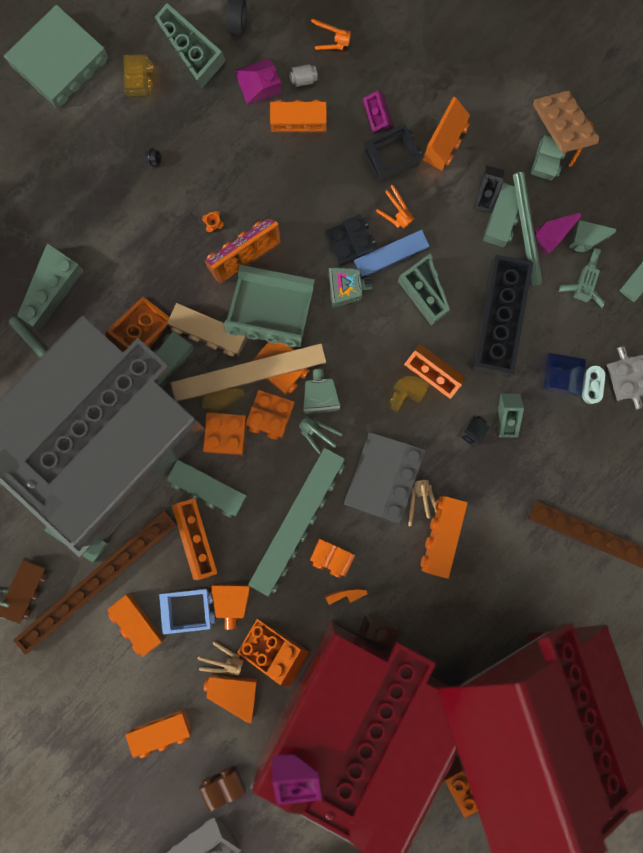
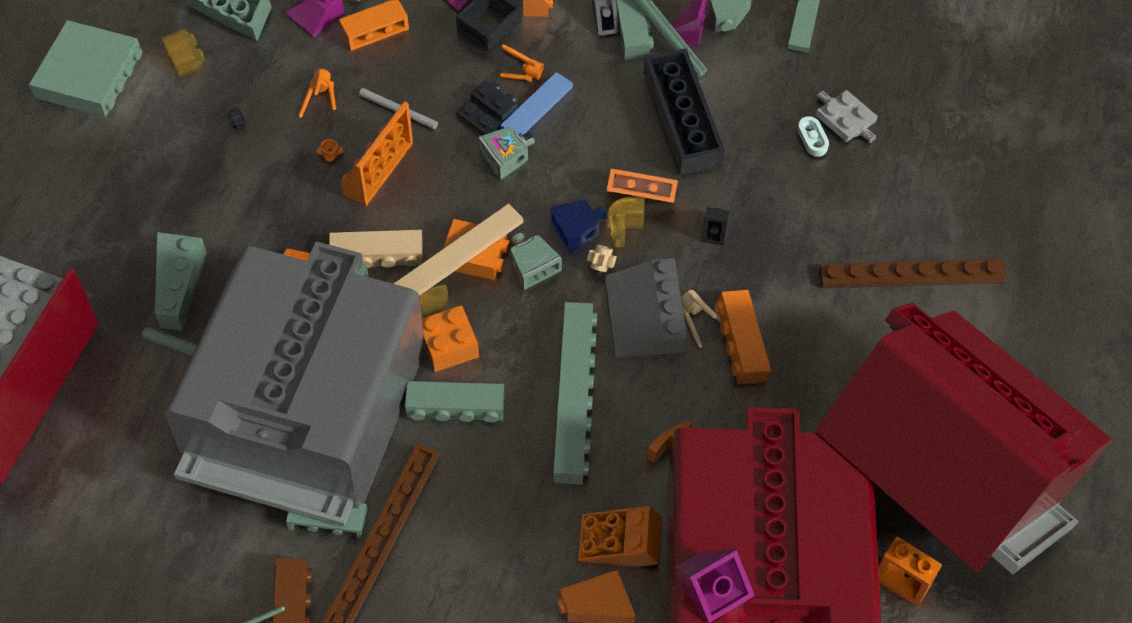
camera: 20 degrees left, 25 degrees down
orange brick [107,593,165,657] -> none
light blue window [159,587,215,634] -> none
orange brick [172,498,217,580] -> none
tan plant [198,641,244,676] -> none
orange torso [212,584,251,630] -> none
sand green panel [224,265,315,347] -> none
orange plate [246,390,295,440] -> none
sand green plant [299,416,343,454] -> none
orange brick [310,538,355,578] -> none
sand green wedge [398,253,450,326] -> none
sand green slope [498,393,524,438] -> none
clear blue slope [543,353,586,396] -> none
sand green piece [558,248,605,308] -> none
none -> orange plant [298,69,336,118]
none -> light grey bar [359,88,438,130]
none -> clear blue torso [550,199,608,252]
none -> tan gear [587,245,617,272]

